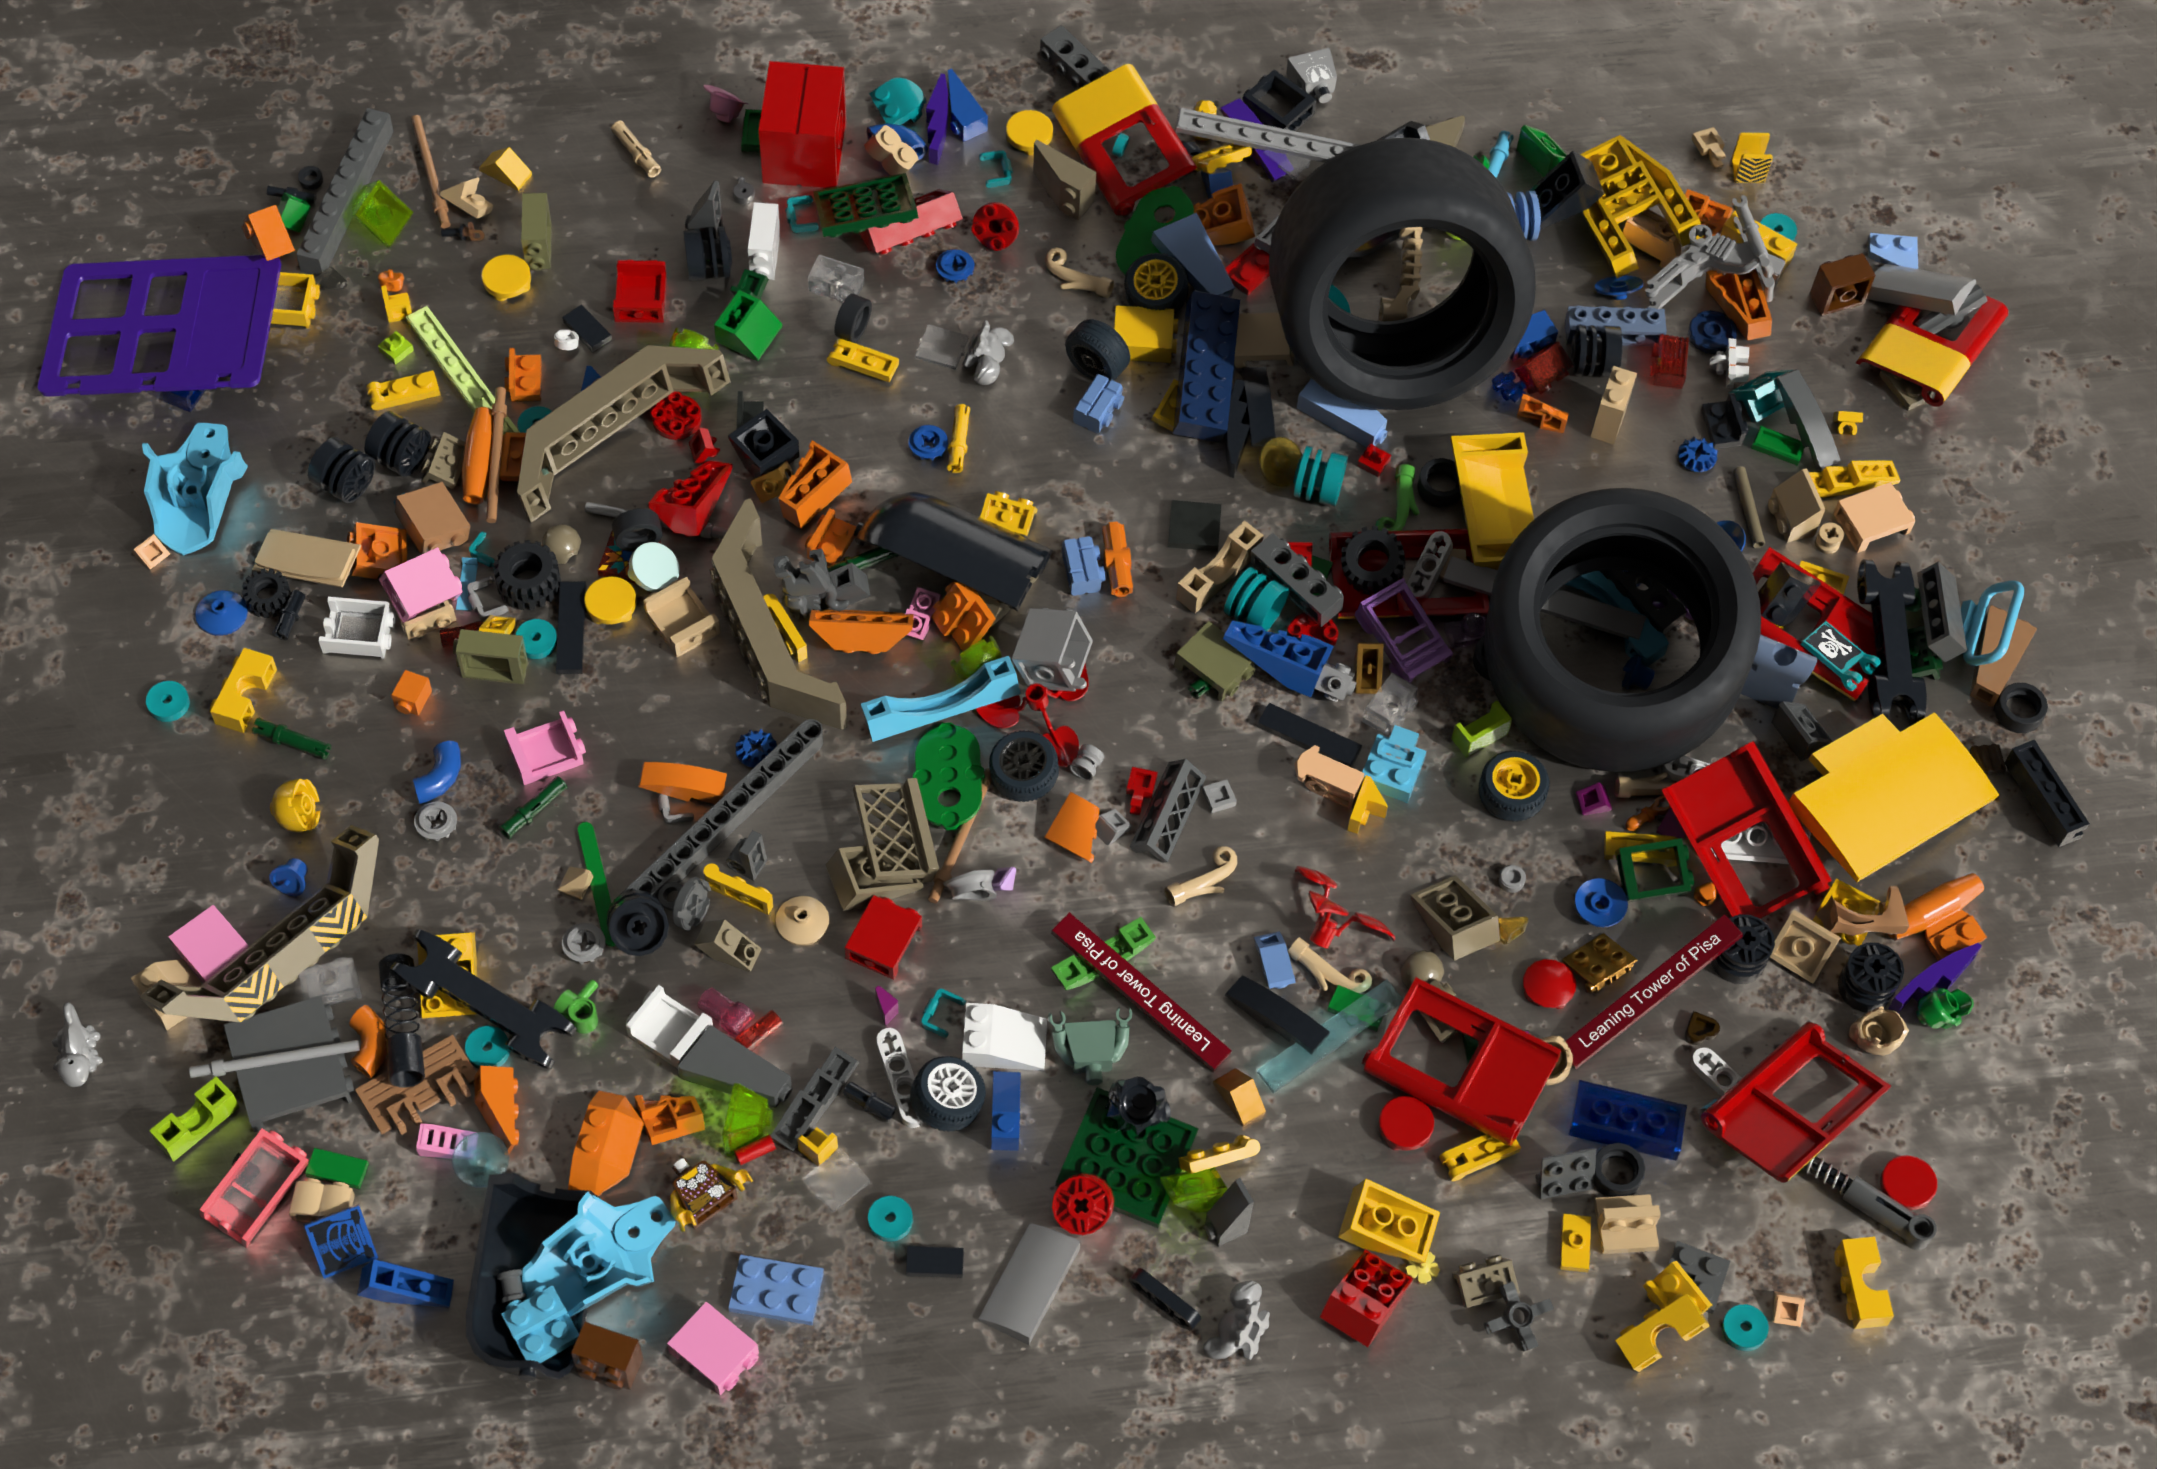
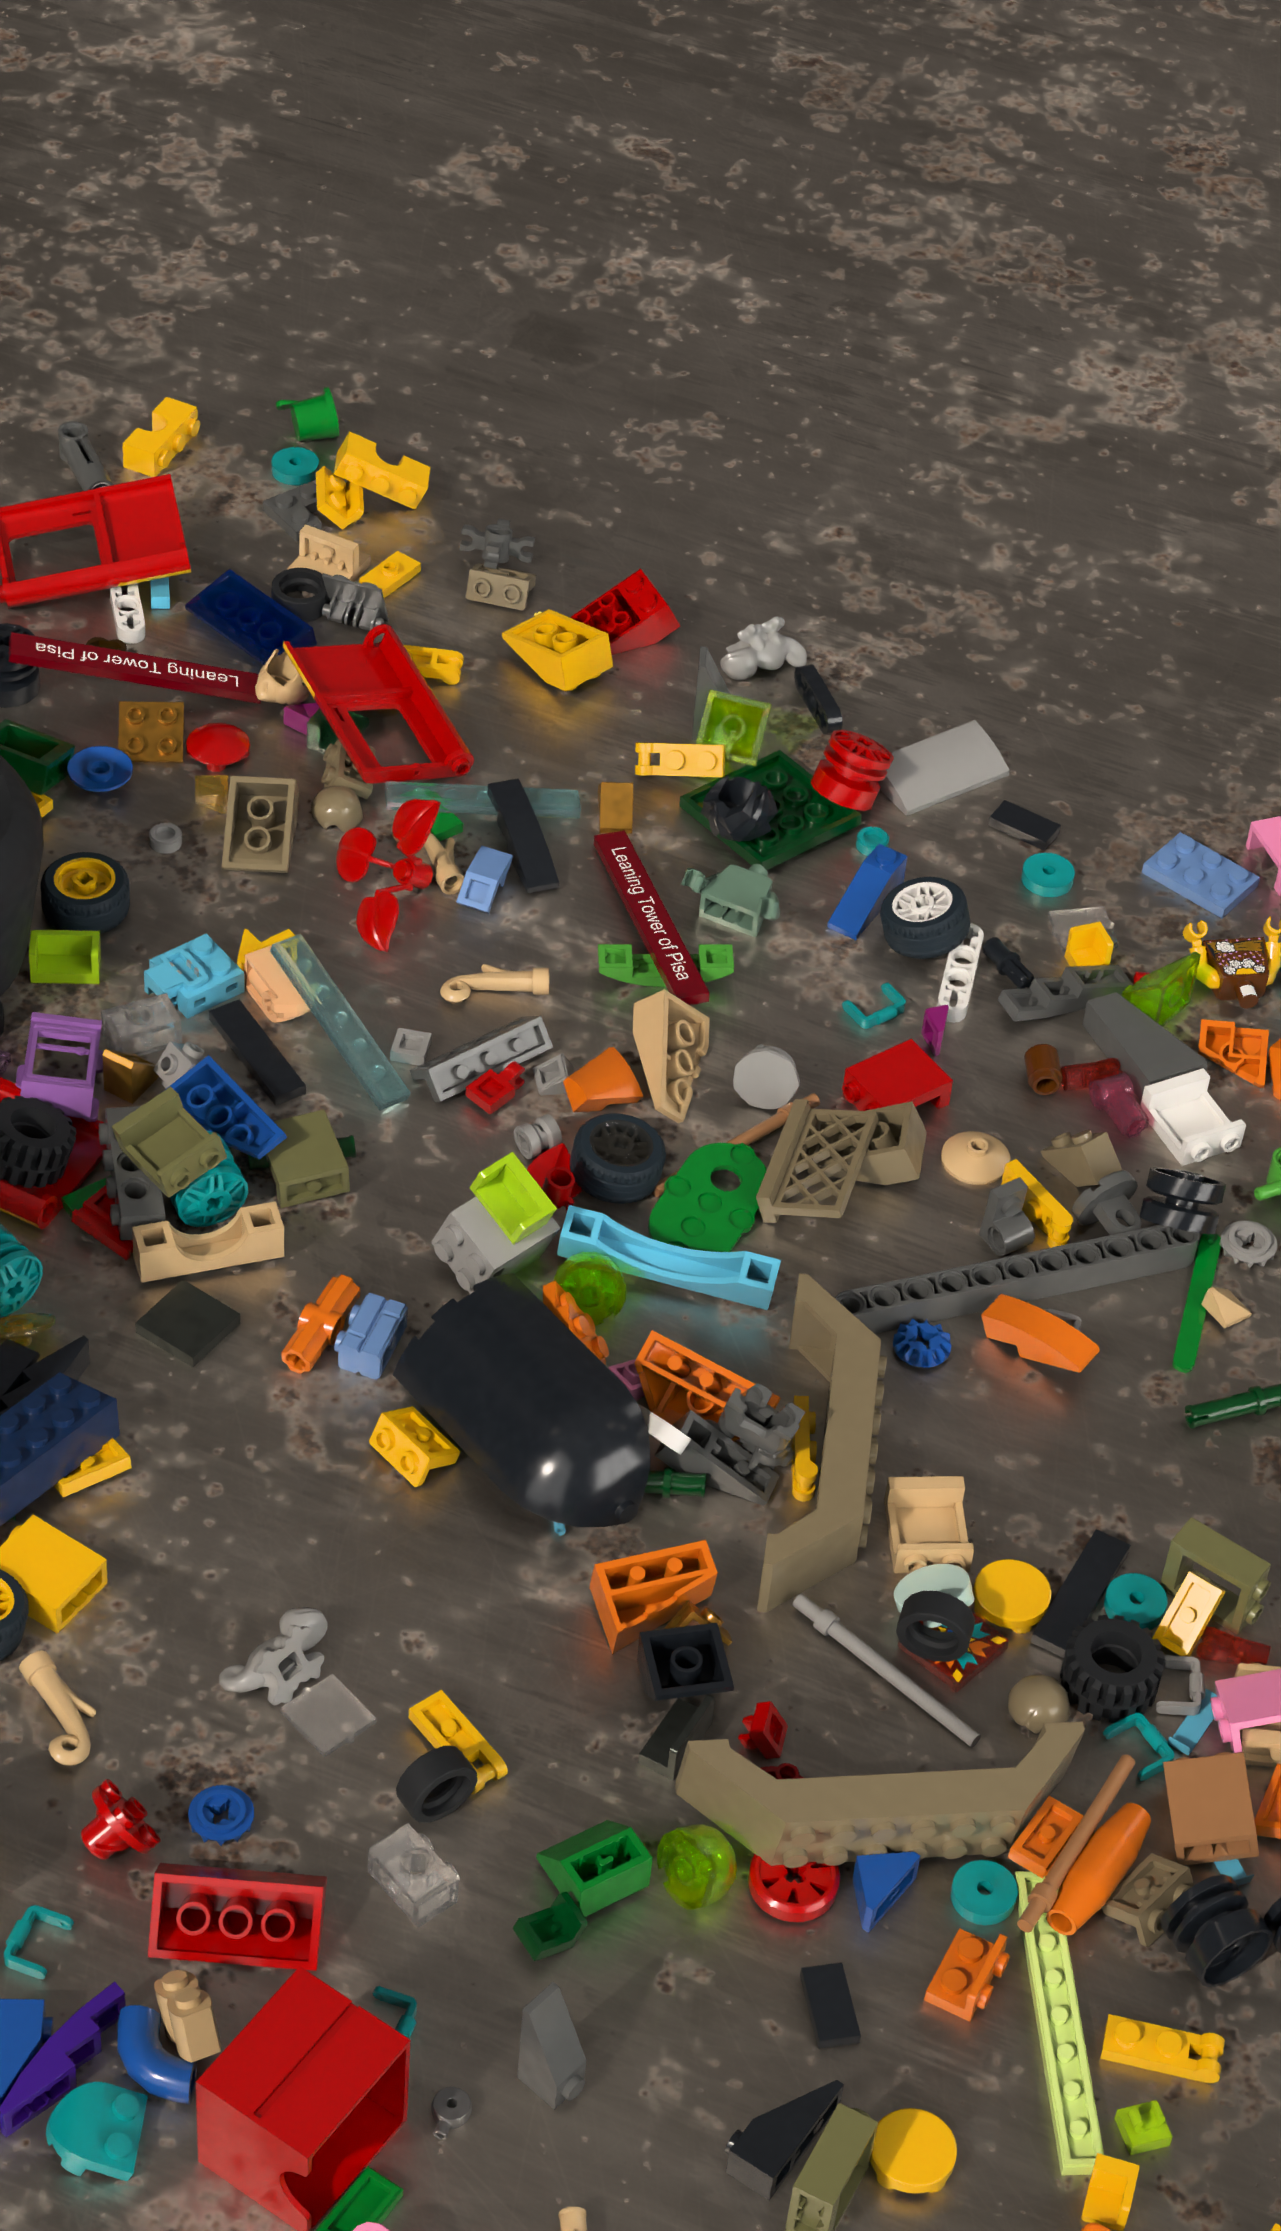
camera: 150 degrees left, 15 degrees down
bright pink panel [504,710,586,785] -> none
white tile [554,330,579,350] -> none
red panel [613,259,667,323] -> none
red wedge [648,461,733,537] -> none
black wheel [683,226,732,281] -> none
white brick [748,202,780,280] -> none
orange bracket [805,508,857,567] -> none
dark green plate [813,173,919,238] -> none
blue gear [909,425,948,461] -> none
yellow pin [947,404,970,473] -> none
white slope [962,1003,1047,1071] -> none
lavender slope [991,867,1016,891] -> none
black wheel [1065,319,1130,381] -> none
medium blue brick [1073,374,1124,434] -> none
red tile [1378,1096,1434,1151] -> none
light nougat slope [1772,1291,1805,1327] -> none
red tile [1880,1155,1937,1210] -> none
none -> olive panel [112,1086,227,1198]
none -> clear light blue tile [270,934,411,1111]
none -> green hat [276,387,339,441]
none -> lime panel [470,1152,557,1245]
none -> tan wedge [633,989,709,1124]
none -> white beam [638,1404,692,1455]
none -> black slope [725,2080,844,2200]
none -> teal tile [856,826,889,856]
none -> reddish brown brick [1024,1044,1062,1095]

